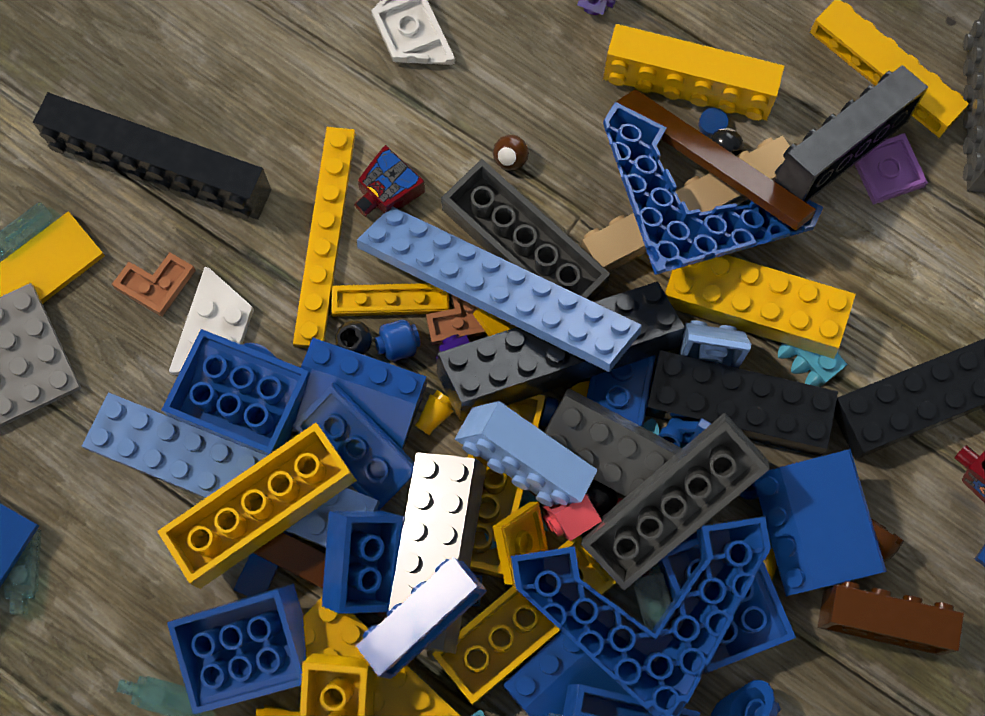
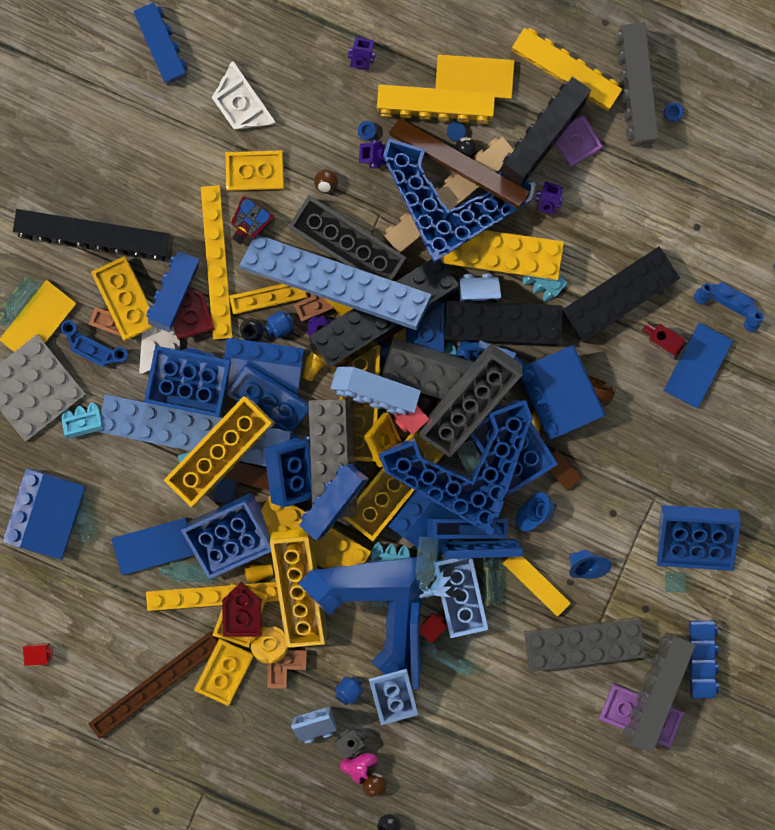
camera: 15 degrees left, 15 degrees up
reddish brown brick [817,581,964,655] -> none
none -> blue plate [61,320,129,368]
none -> medium azure plate [62,402,103,439]
none -> yellow tile [91,255,154,341]
none -> blue tile [111,518,195,575]
none -> blue brick [146,251,199,333]
none -> dark red tile [173,287,215,340]
none -> yellow tile [225,150,284,191]
none -> blue tile [358,121,377,141]
none -> dark purple brick [359,140,387,169]
none -> yellow tile [435,55,514,99]
none -> dark purple brick [535,181,564,215]
none -> reddish brown tile [550,449,581,490]

